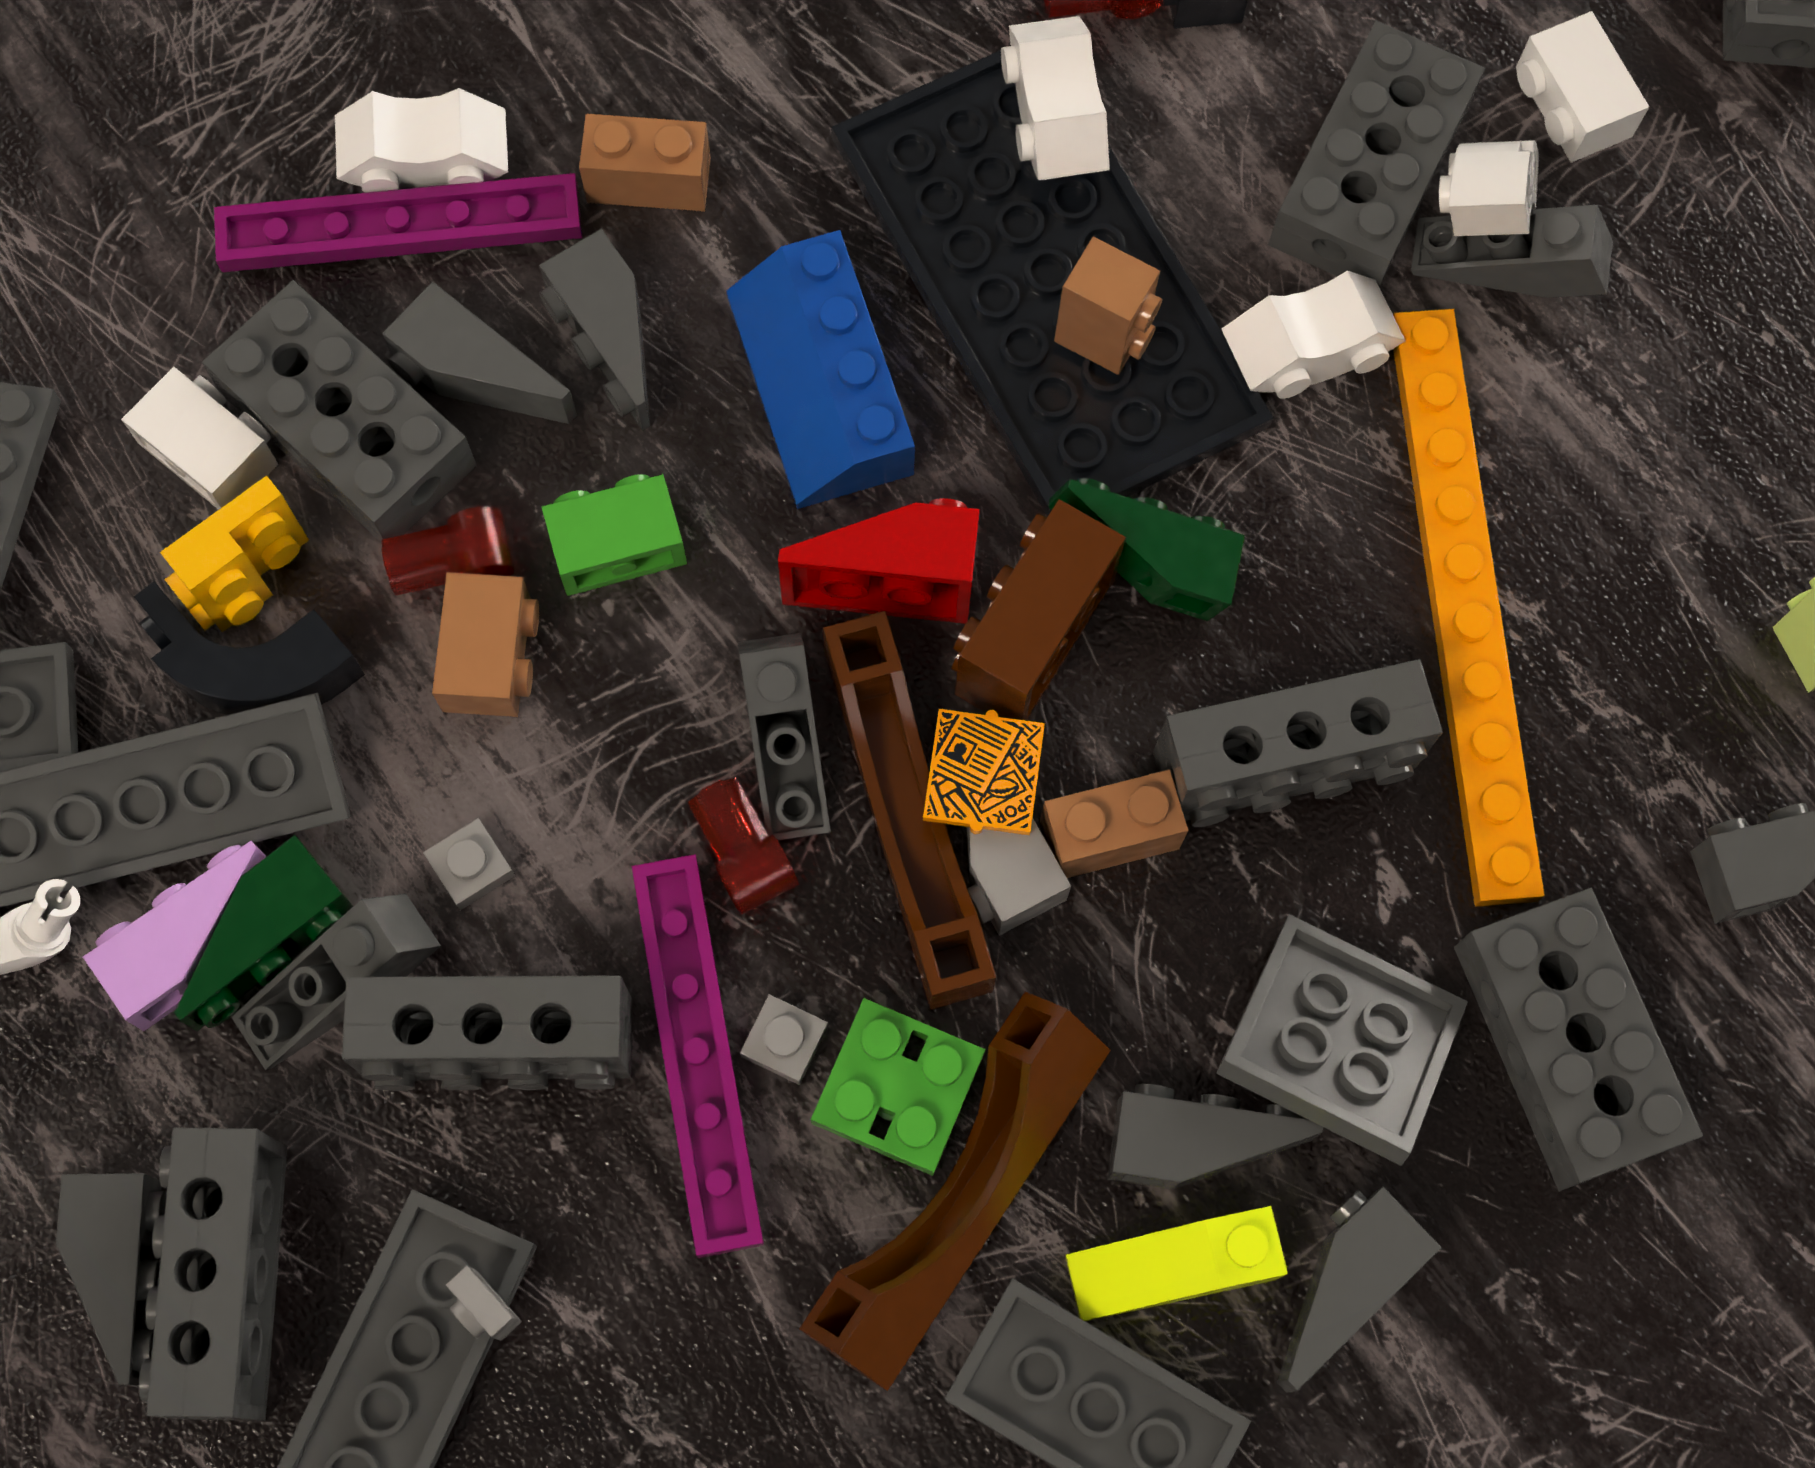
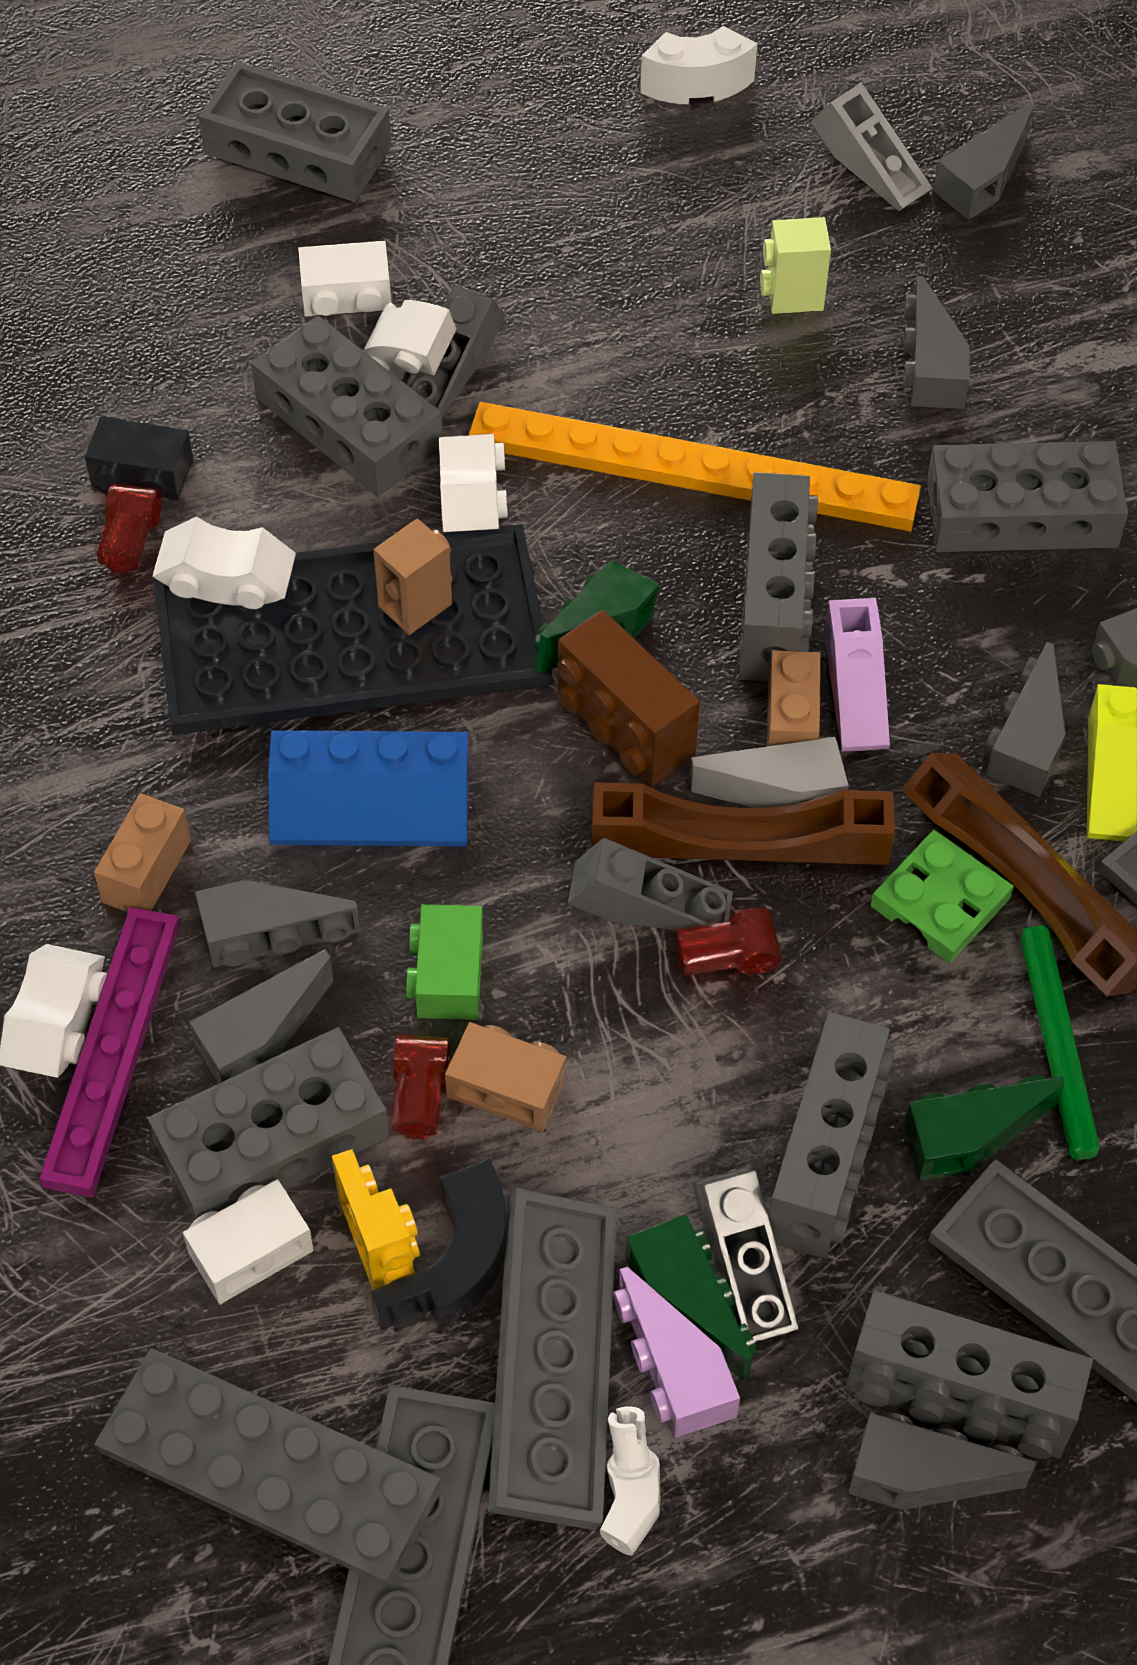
camera: 70 degrees left, 15 degrees down
light grey plate [423,818,515,911] -> none
light grey plate [446,1266,522,1341] -> none
magenta plate [631,854,764,1258] -> none
light grey plate [740,994,829,1085] -> none
red slope [778,498,980,624] -> none
light orange piece [923,709,1045,836] -> none
dark grey plate [1216,914,1468,1166] -> none
none -> lavender slope [824,598,890,752]
none -> dark green slope [904,1076,1065,1181]
none -> green axle [1020,925,1100,1160]

